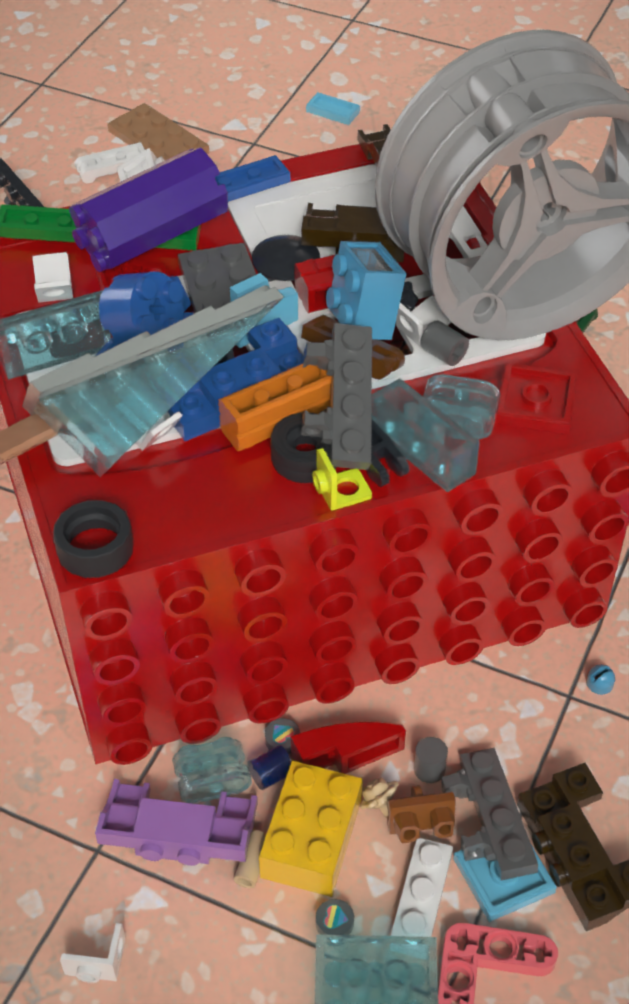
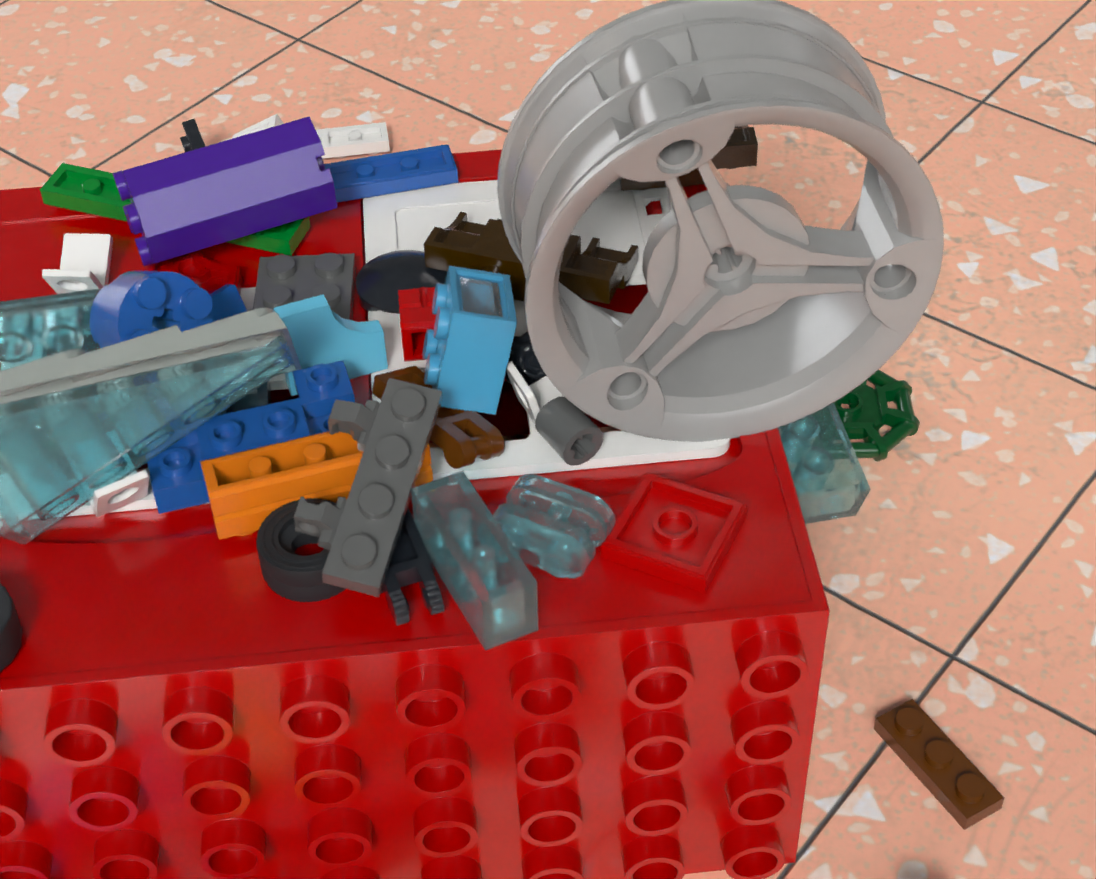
camera: 15 degrees right, 5 degrees down
medium nougat plate [107,103,209,160] -> none
neon yellow bracket [312,448,372,511] -> none

